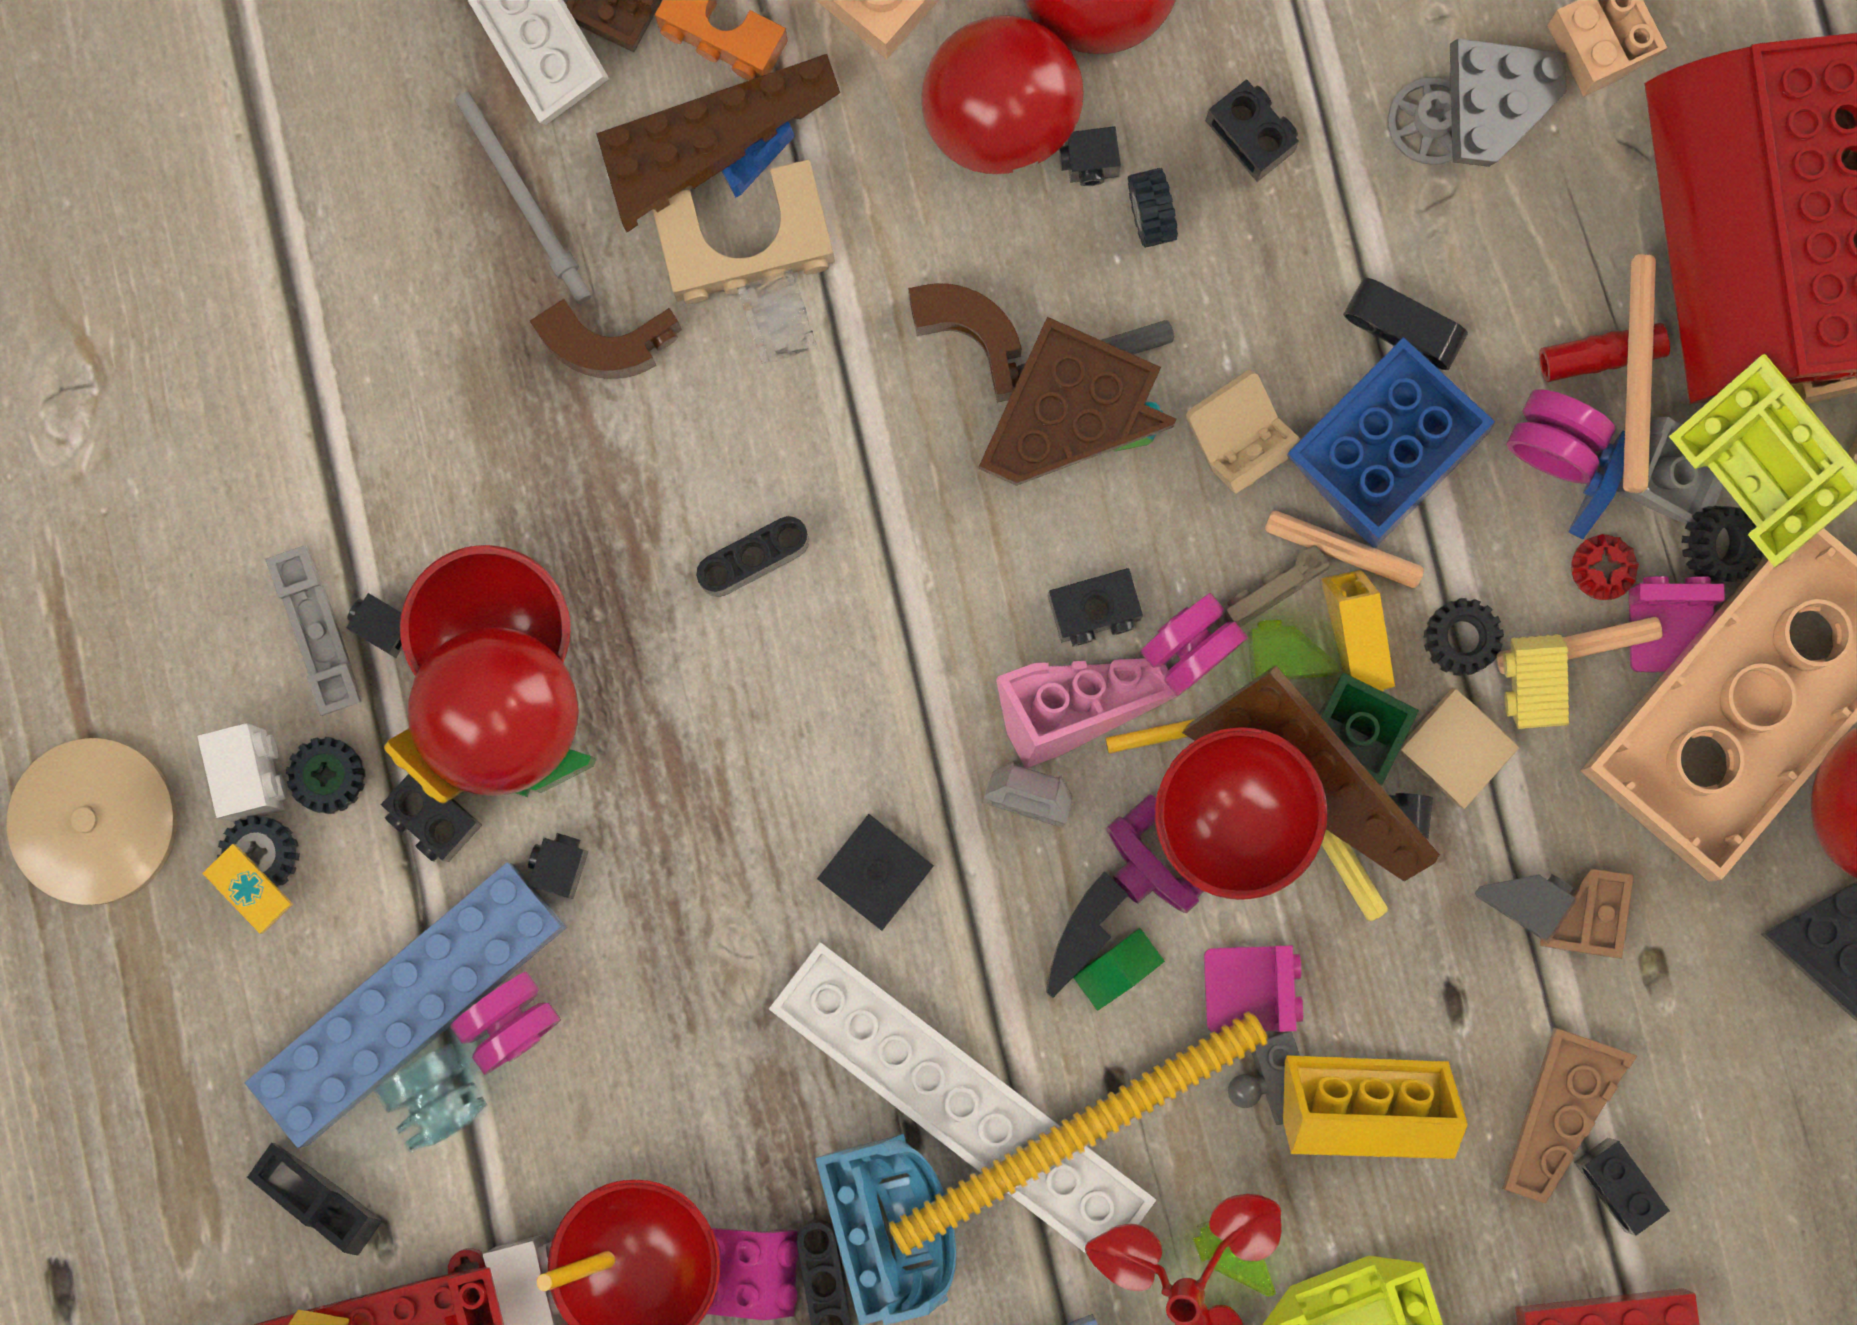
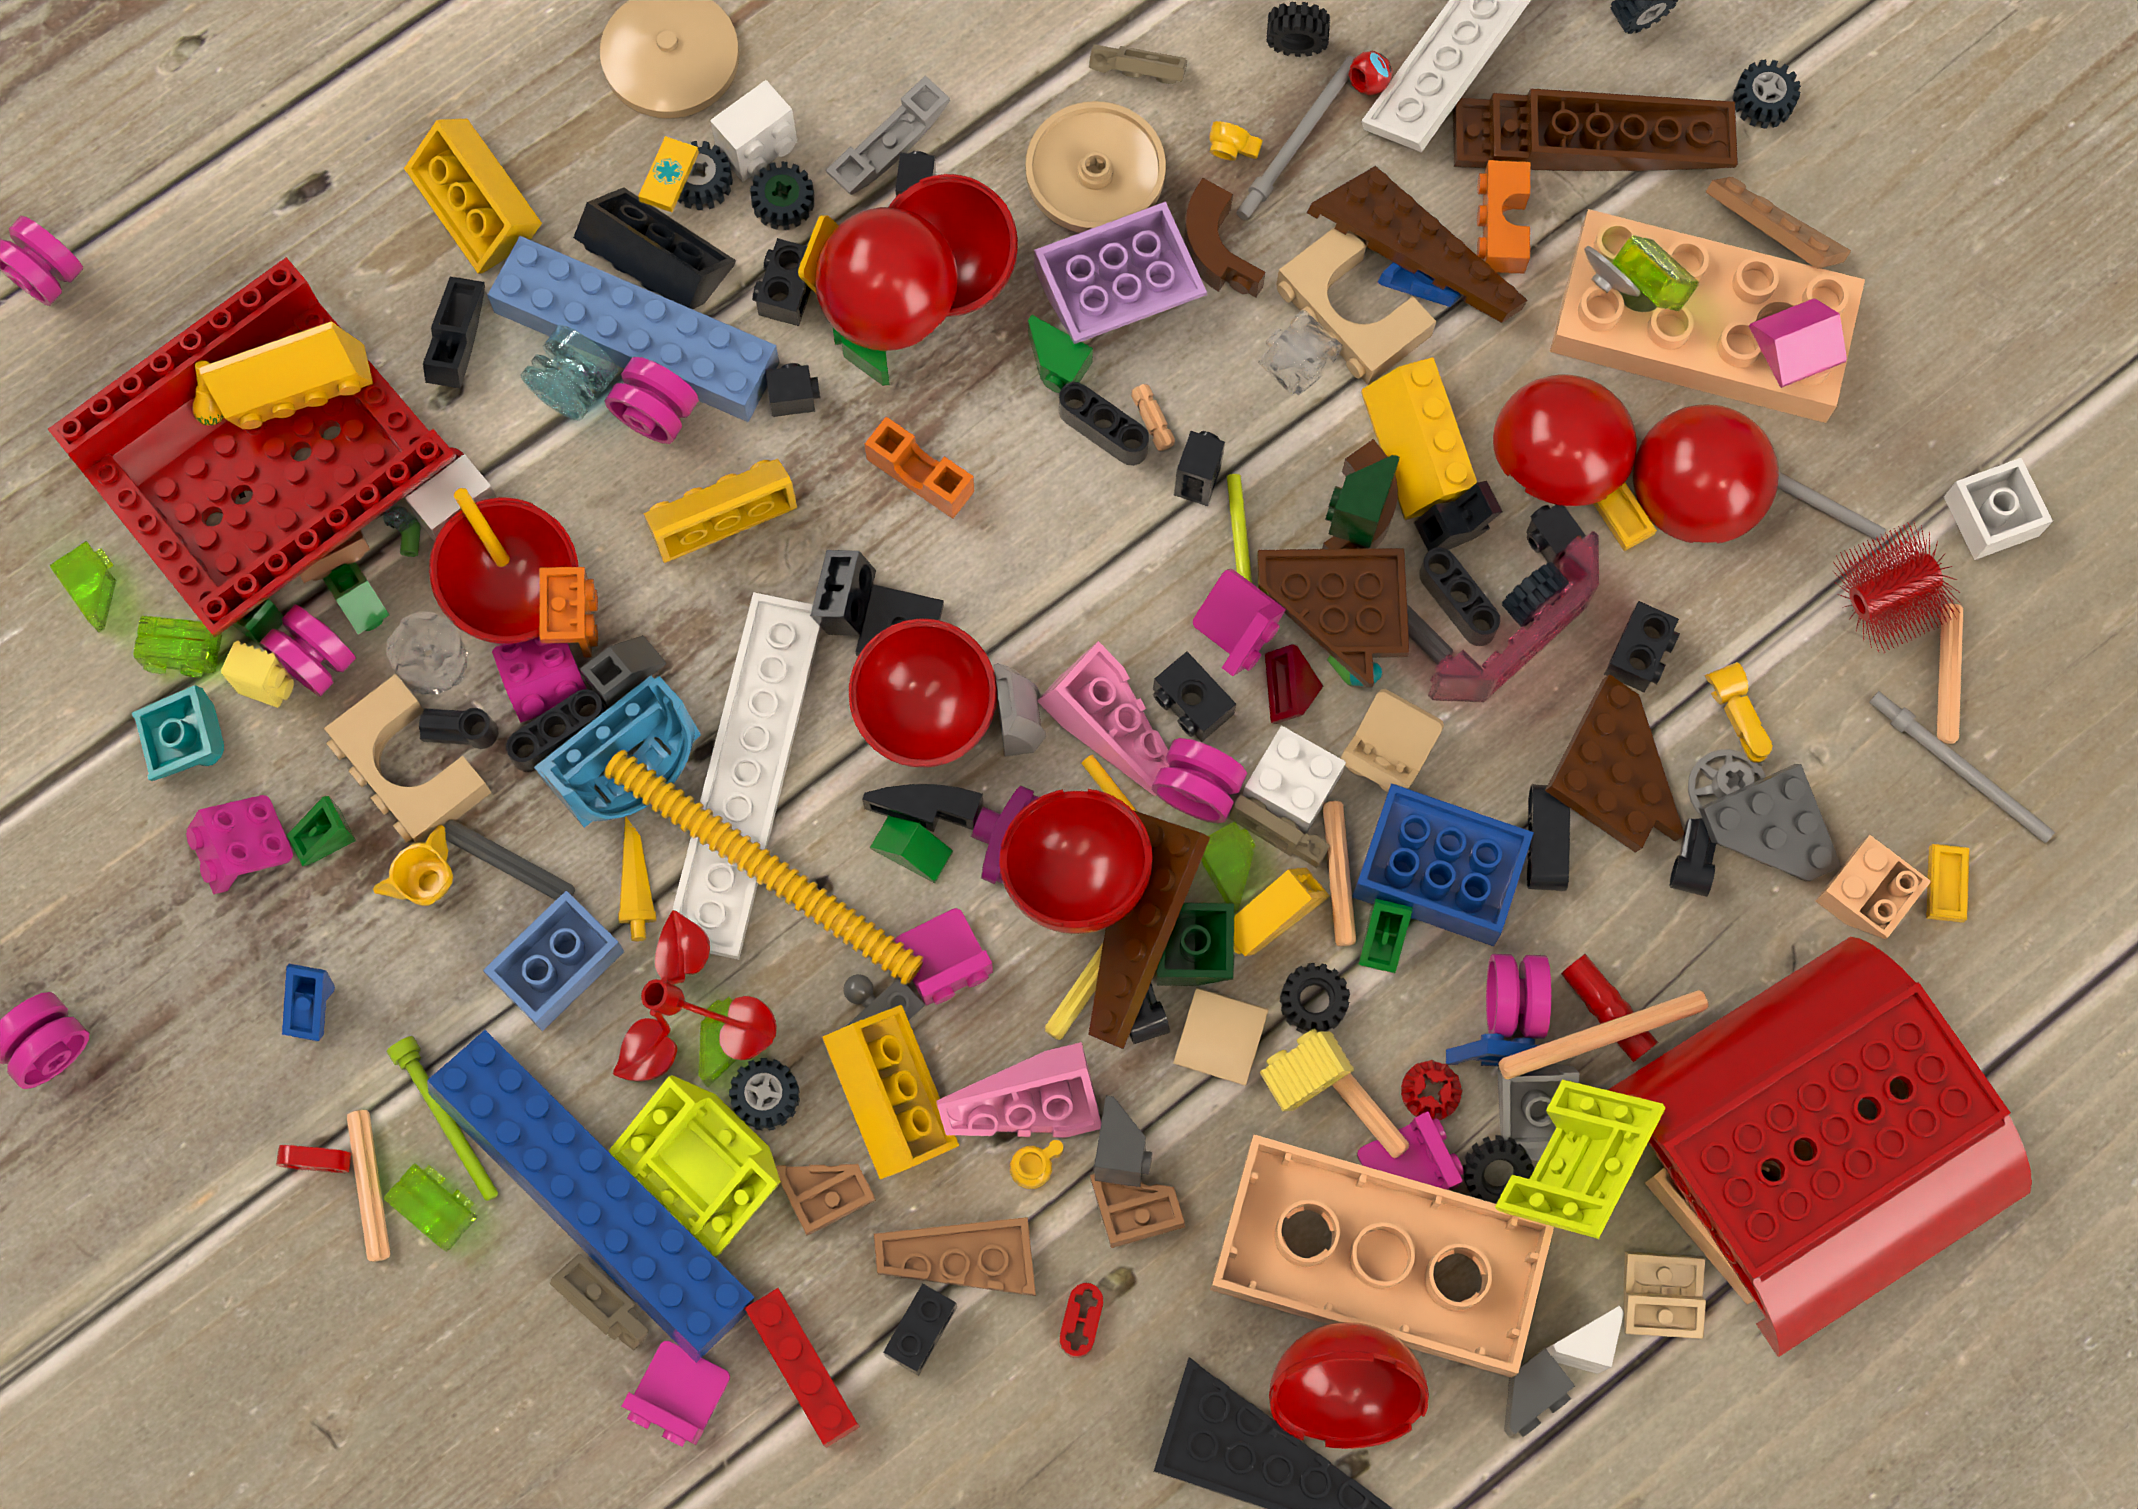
camera: 60 degrees right, 10 degrees down
none -> yellow slope [404,118,542,274]
none -> orange bracket [539,567,598,658]
none -> black slope [573,187,736,309]
none -> dark grey slope [580,635,666,709]
none -> yellow bar [618,816,657,942]
none -> yellow slope [643,458,797,563]
none -> black wheel [729,1058,800,1131]
none -> medium nougat wing [776,1164,876,1236]
none -> black brick [810,550,876,636]
none -> red piece [849,619,997,768]
none -> orange arch [864,417,974,519]
none -> bright pink wedge [937,1042,1101,1138]
none -> yellow piece [1010,1140,1063,1189]
none -> tan dish [1025,101,1166,233]
none -> green slope [1028,315,1093,393]
none -> lavender slope [1034,202,1207,344]
none -> red beam [1059,1283,1103,1358]
none -> dark tan hinge [1089,44,1188,84]
none -> light nougat axle [1131,384,1175,451]
none -> black brick [1174,431,1225,506]
none -> dark pink bracket [1193,569,1286,676]
none -> yellow piece [1209,121,1263,161]
none -> neon yellow bar [1227,474,1252,583]
none -> white brick [1243,725,1346,834]
none -> dark red slope [1265,644,1324,724]
none -> black tyre [1266,2,1330,57]
none -> dark green slope [1325,455,1400,548]
none -> red piece [1349,50,1393,96]
none -> green slope [1359,899,1413,973]
none -> yellow slope [1361,357,1477,520]
none -> black brick [1413,481,1503,551]
none -> black beam [1419,547,1500,646]
none -> clear pink slope [1428,531,1599,702]
none -> reddish brown wing [1545,674,1684,853]
none -> yellow tile [1594,483,1657,551]
none -> black piece [1669,818,1716,897]
none -> yellow piece [1704,662,1773,763]

